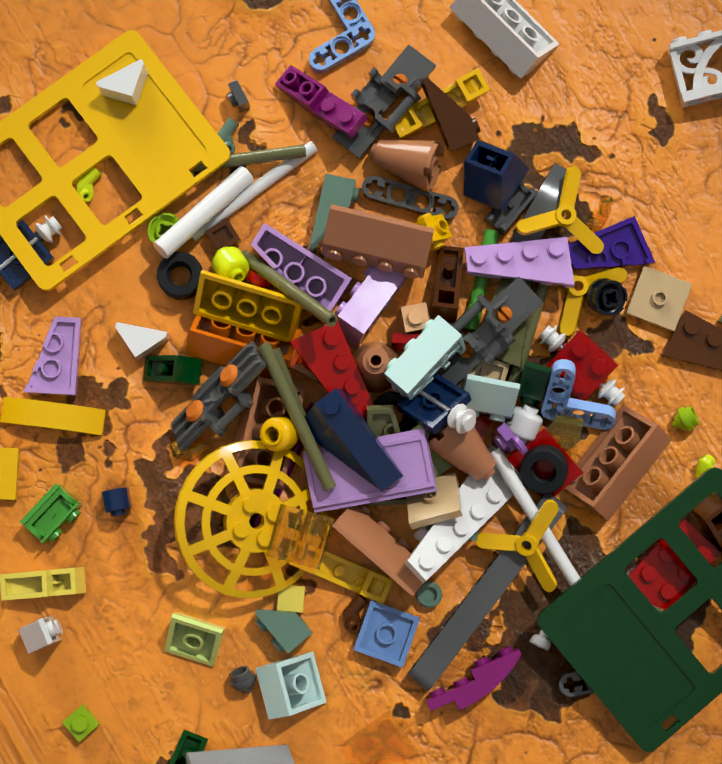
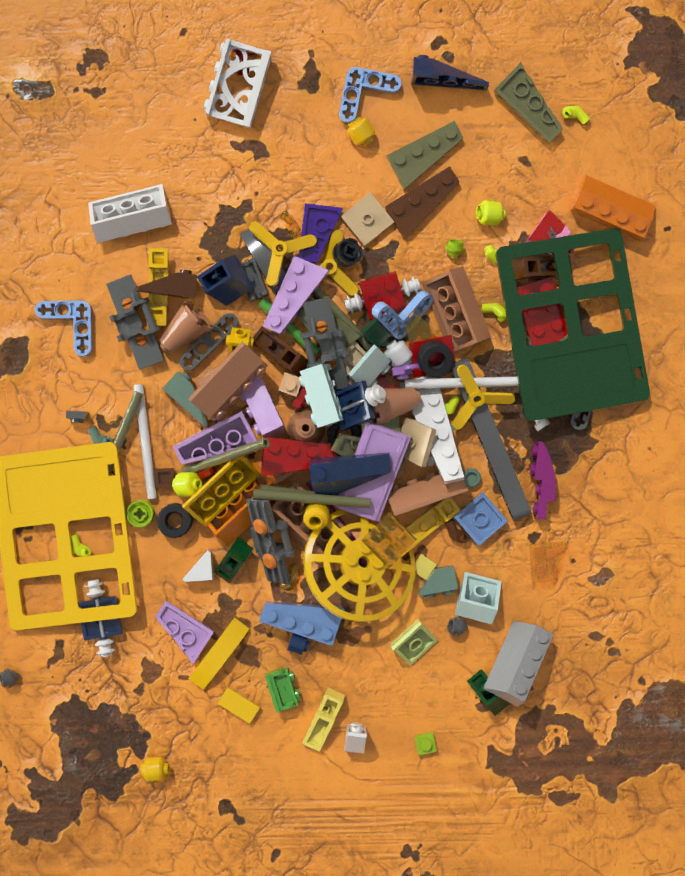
camera: 60 degrees left, 5 degrees up
white slope [96,59,148,105] -> none
white piece [153,166,254,259] -> none
magenta slope [275,65,368,138] -> none
none -> medium blue wedge [259,601,345,646]
none -> neon yellow arm [444,395,461,416]
none -> neon yellow arm [481,303,507,322]

